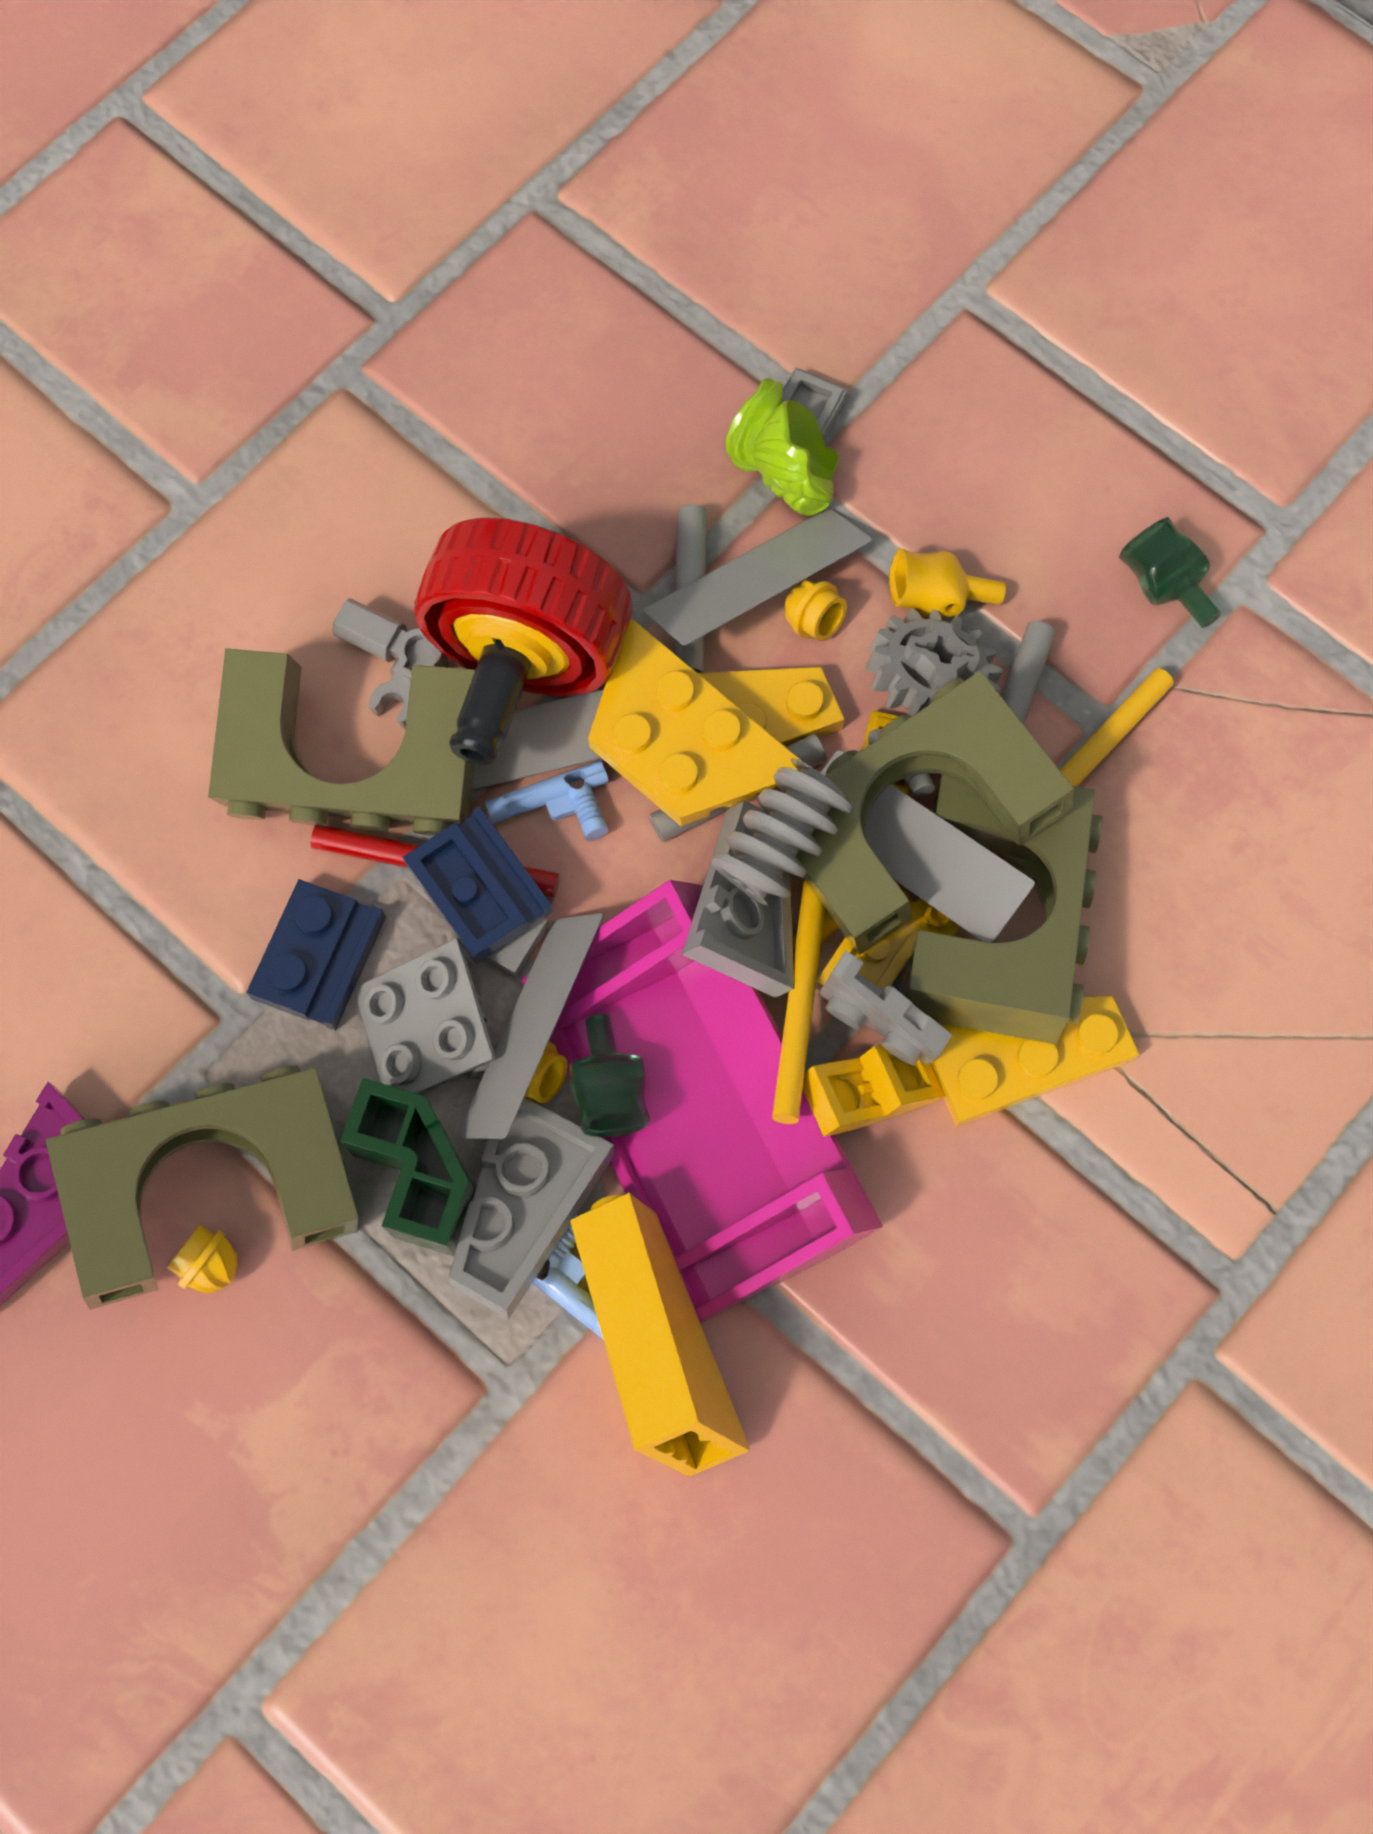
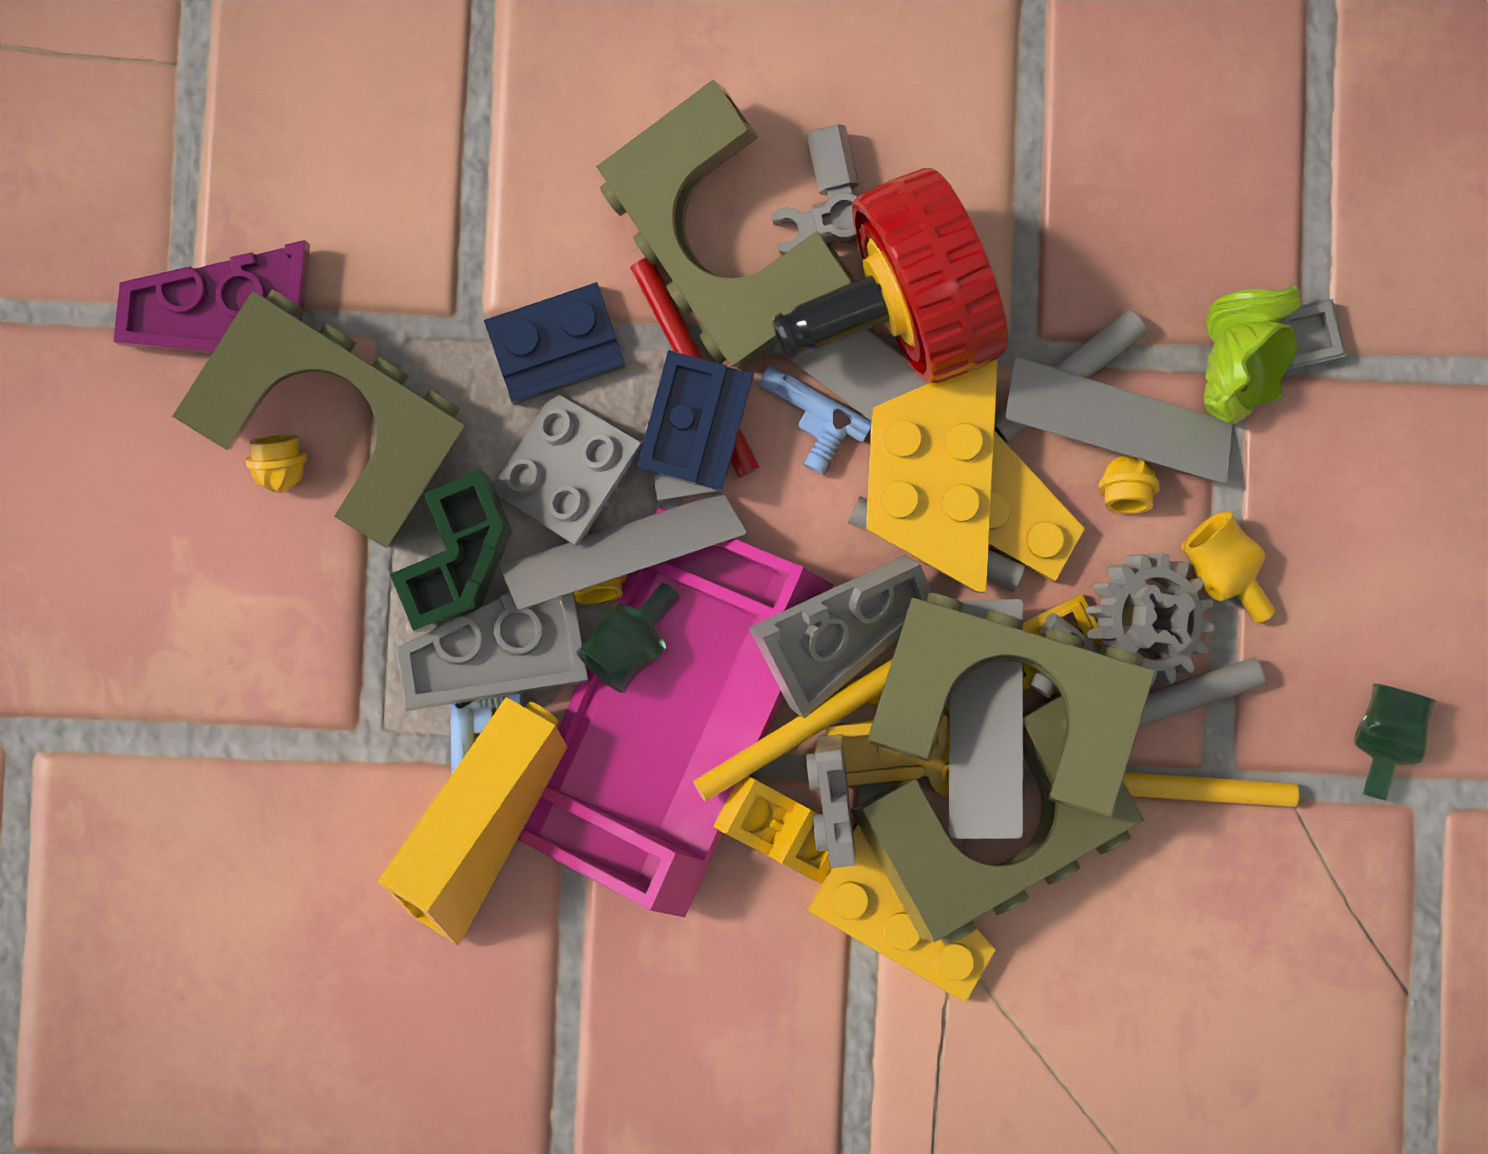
camera: 50 degrees right, 15 degrees up
light grey piece [711,758,854,906] -> none

